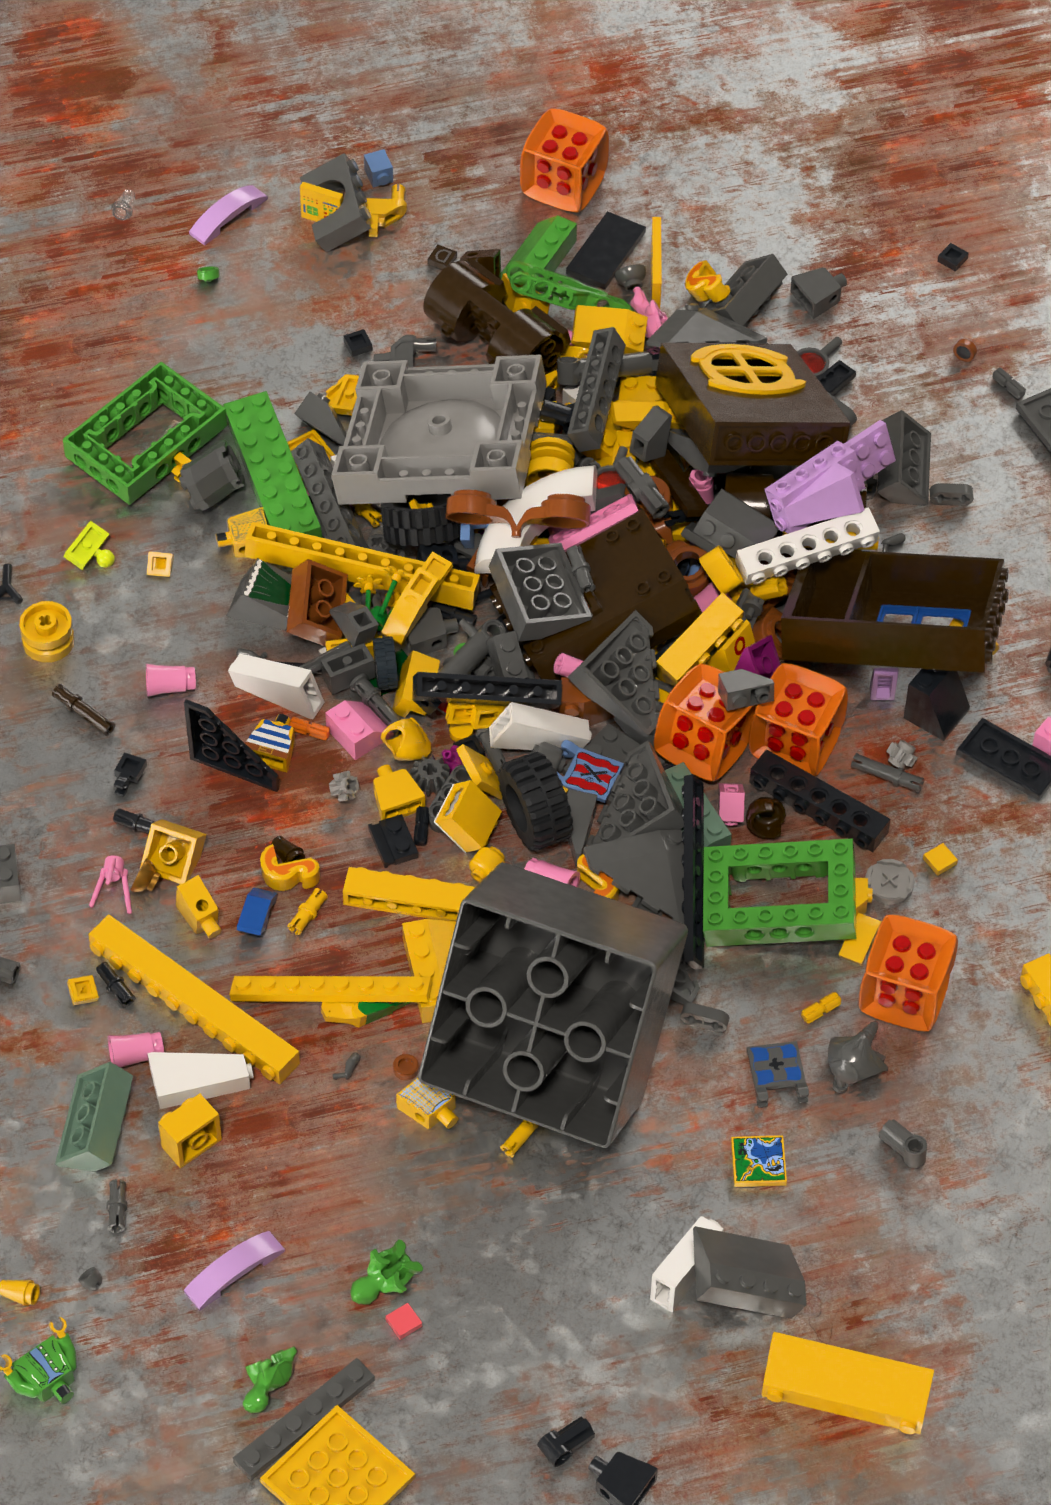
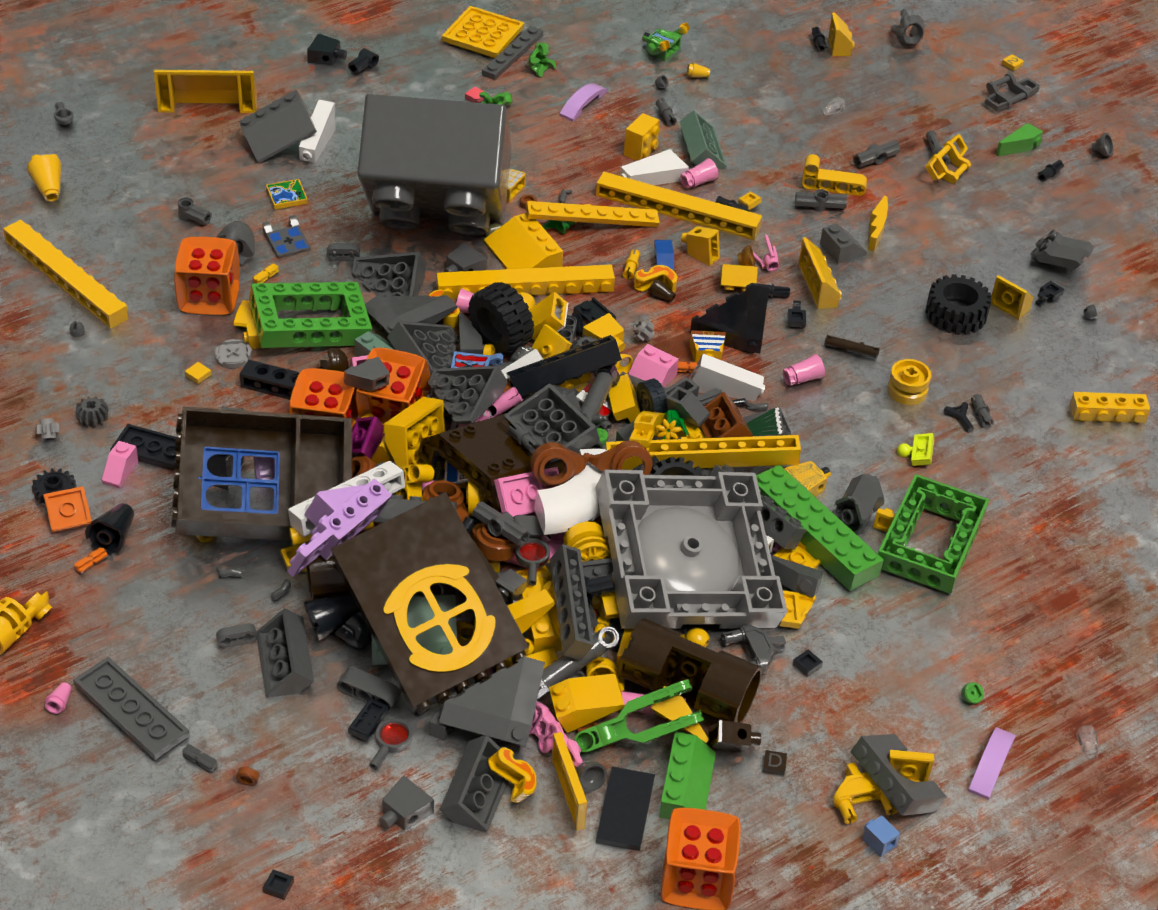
camera: 160 degrees right, 10 degrees down
yellow slope [146,552,174,577] -> none
black plate [682,774,704,970] -> none
none -> yellow slope [798,237,841,309]

